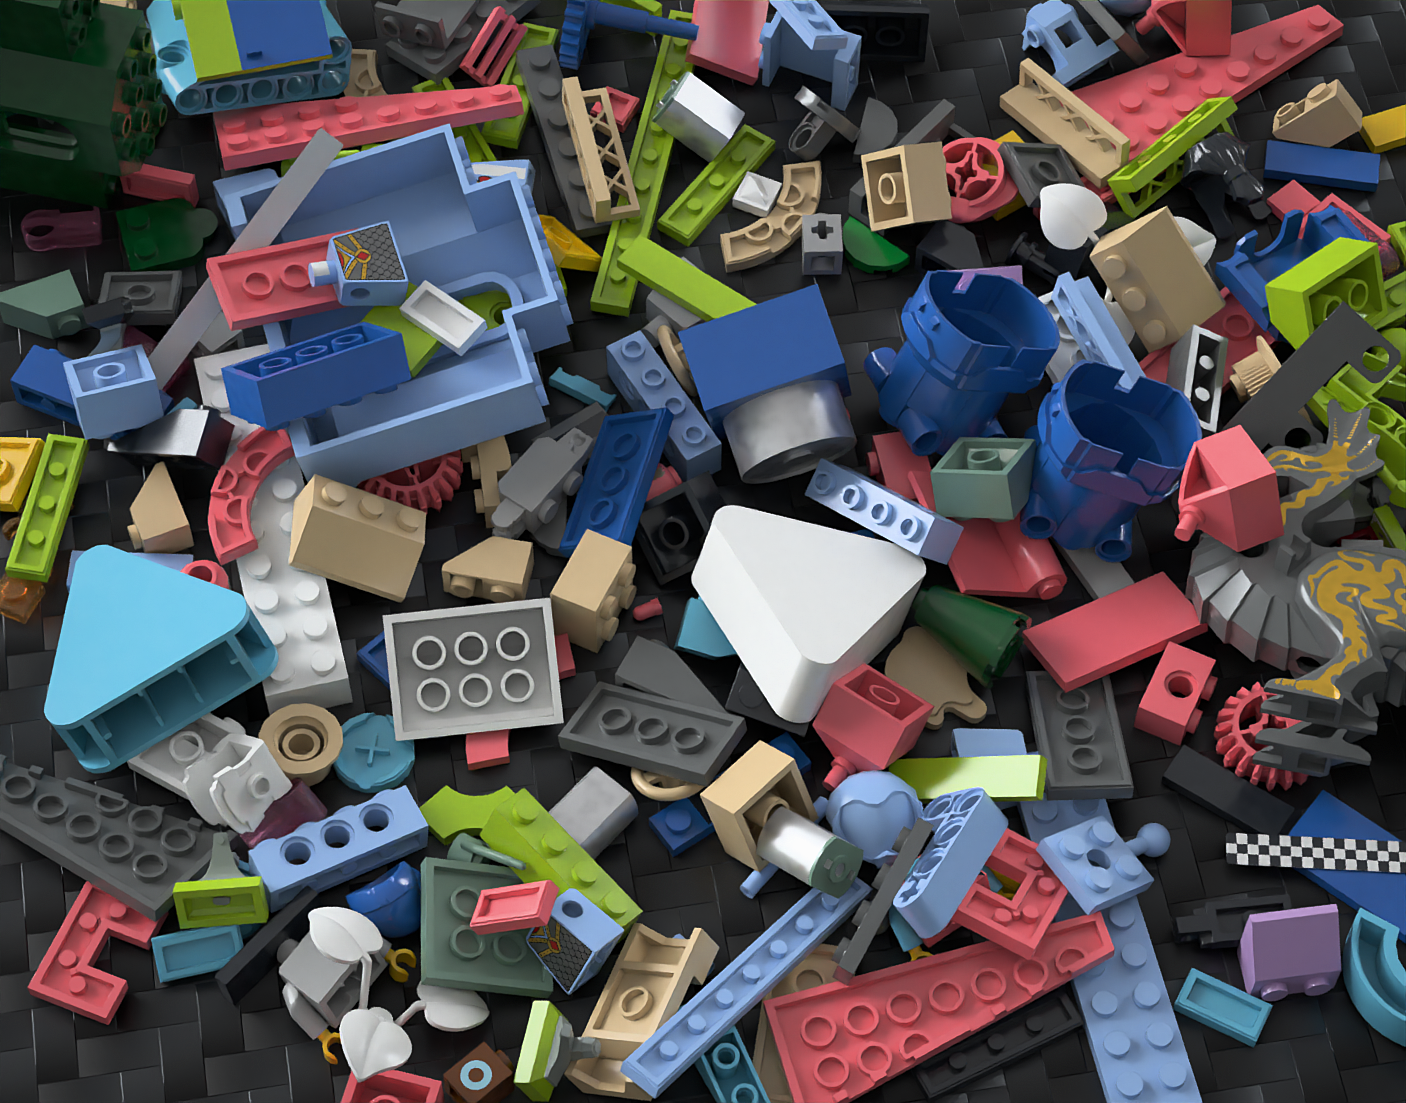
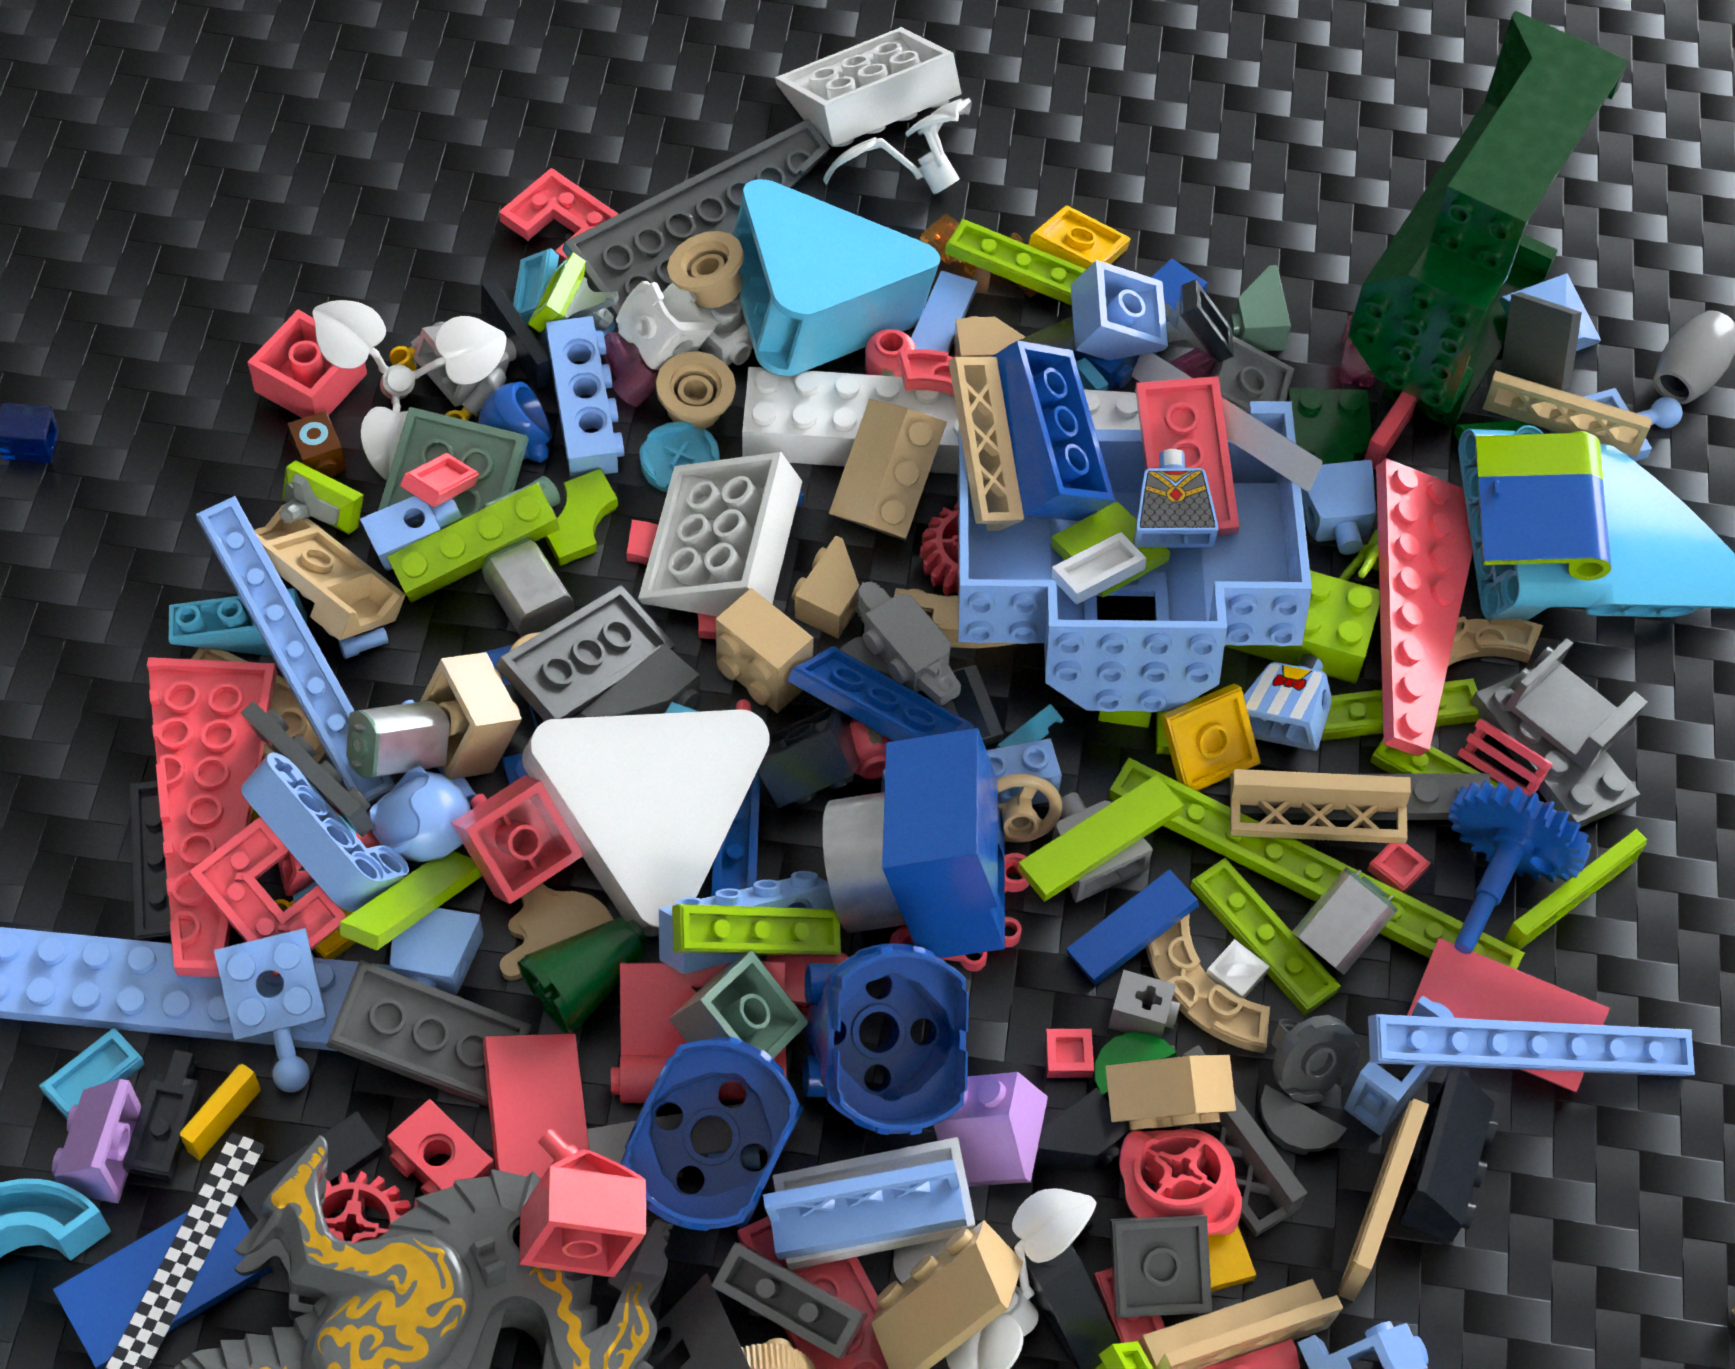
camera: 105 degrees right, 0 degrees up
none -> yellow tile [180,1064,261,1161]
none -> tan piece [667,231,744,308]
none -> lime tile [672,904,841,957]
none -> tan fence [948,357,1024,531]
none -> coral plate [1045,1029,1094,1078]
none -> blue tile [1066,869,1199,986]
none -> tan tile [1337,1098,1429,1302]

